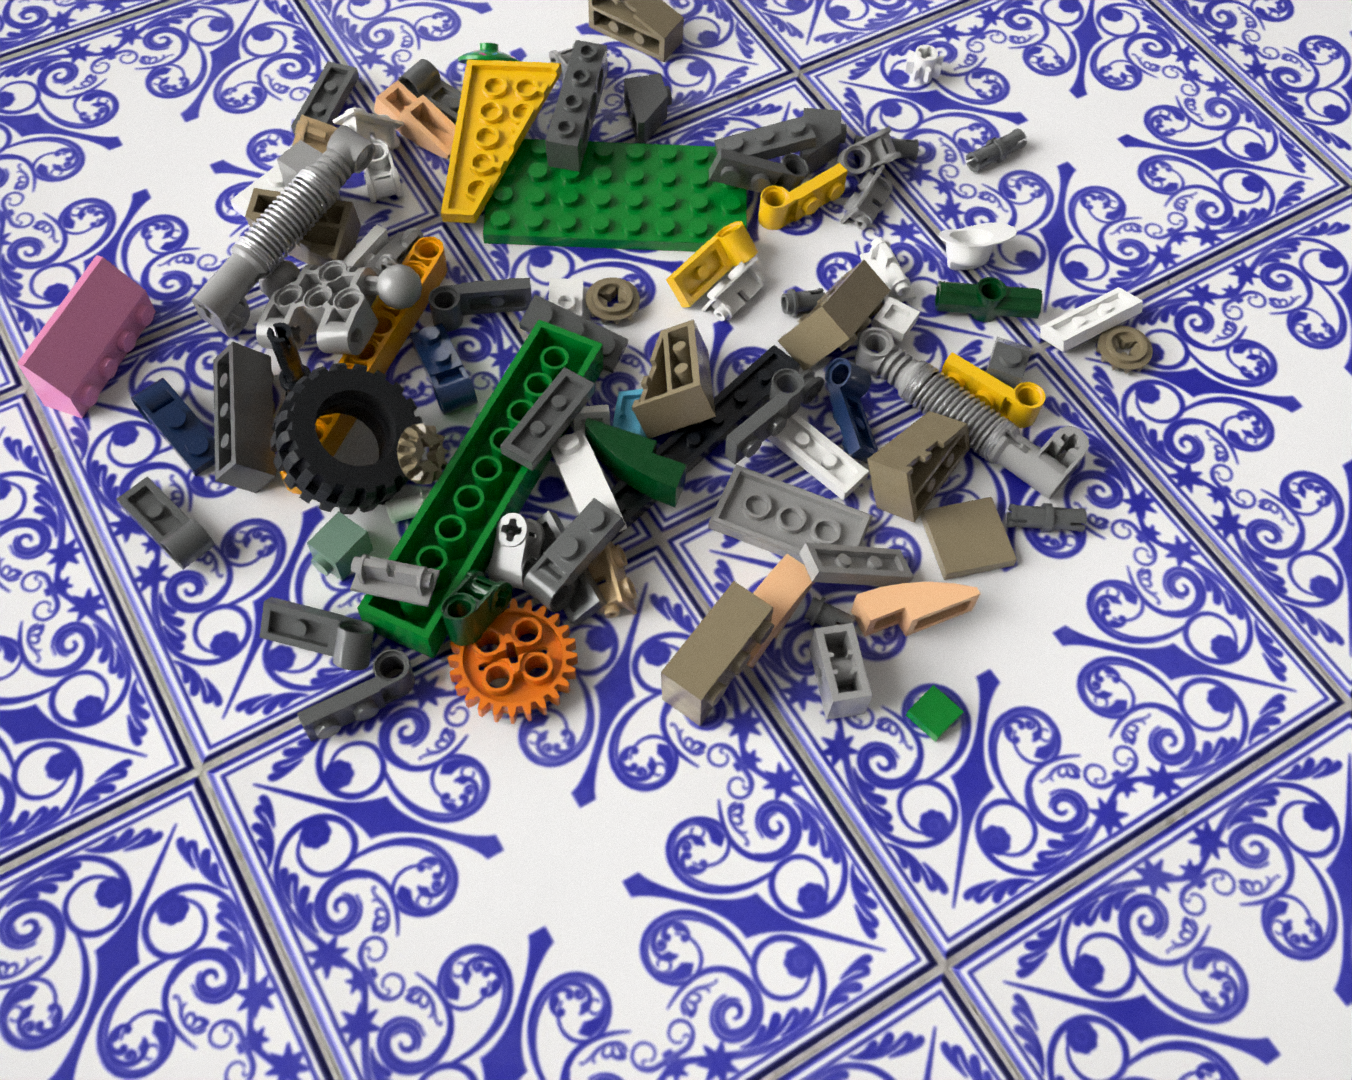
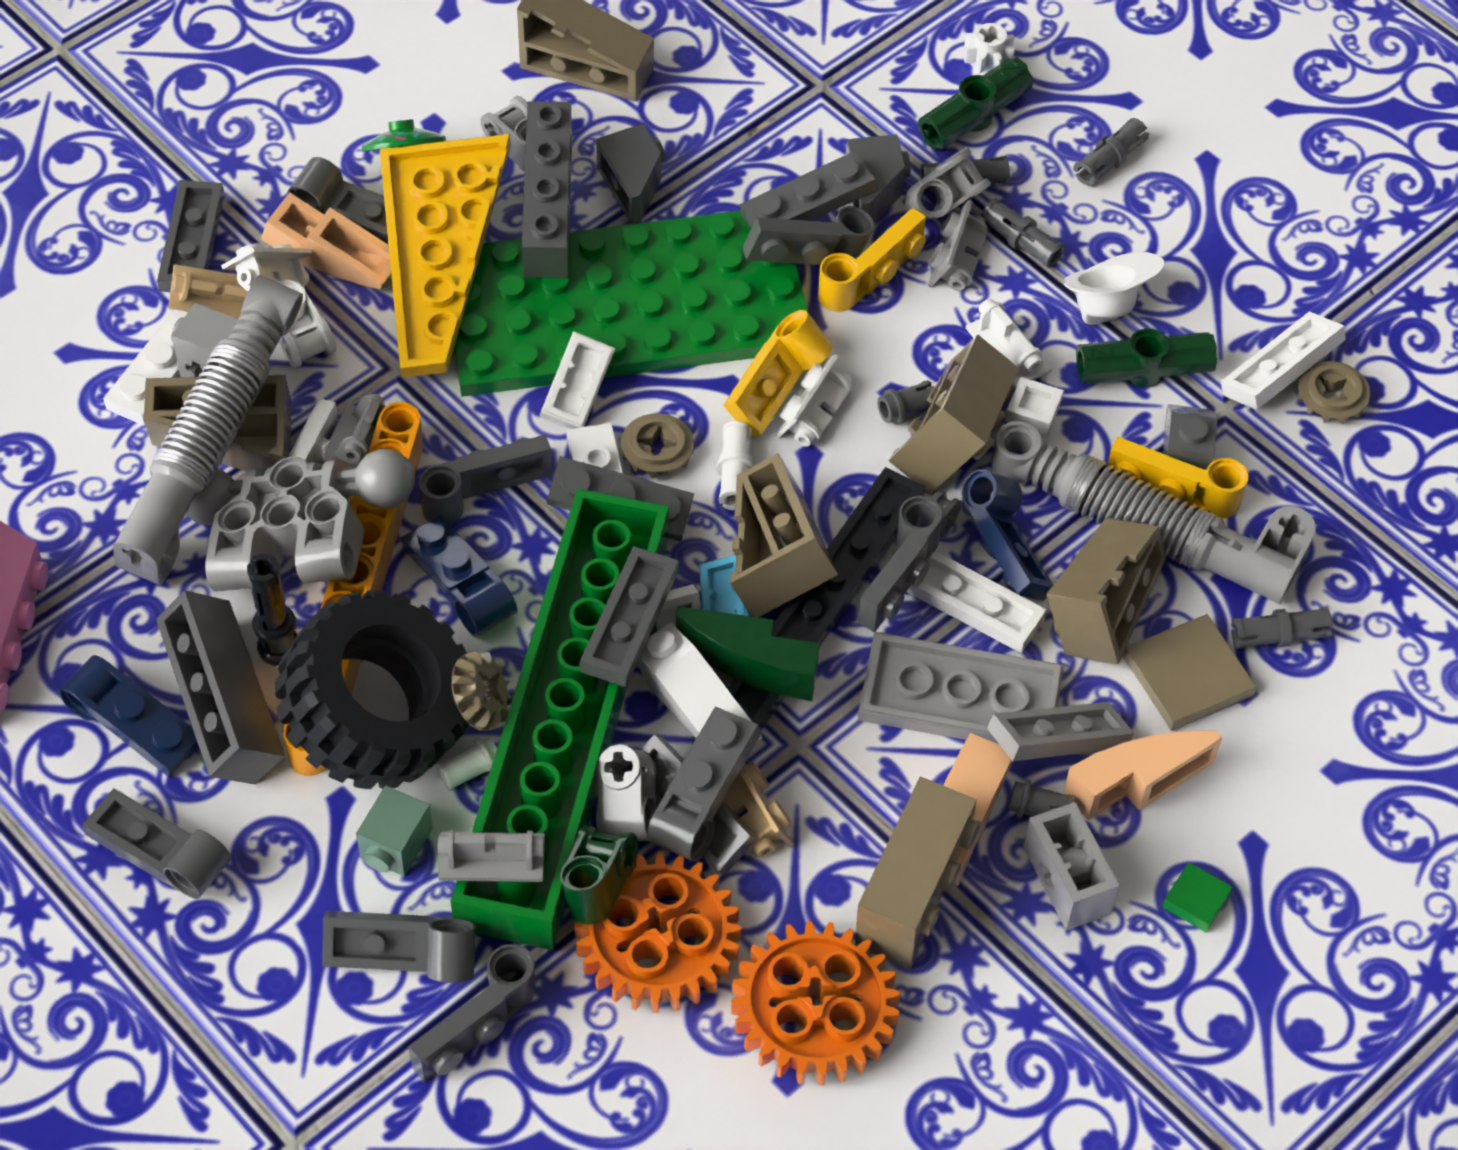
camera: 10 degrees left, 5 degrees down
none -> white plate [539,331,615,429]
none -> white pin [717,421,754,510]
none -> orange gear [731,921,900,1086]
none -> dark green piece [918,57,1034,150]
none -> dark grey pin [981,198,1065,268]

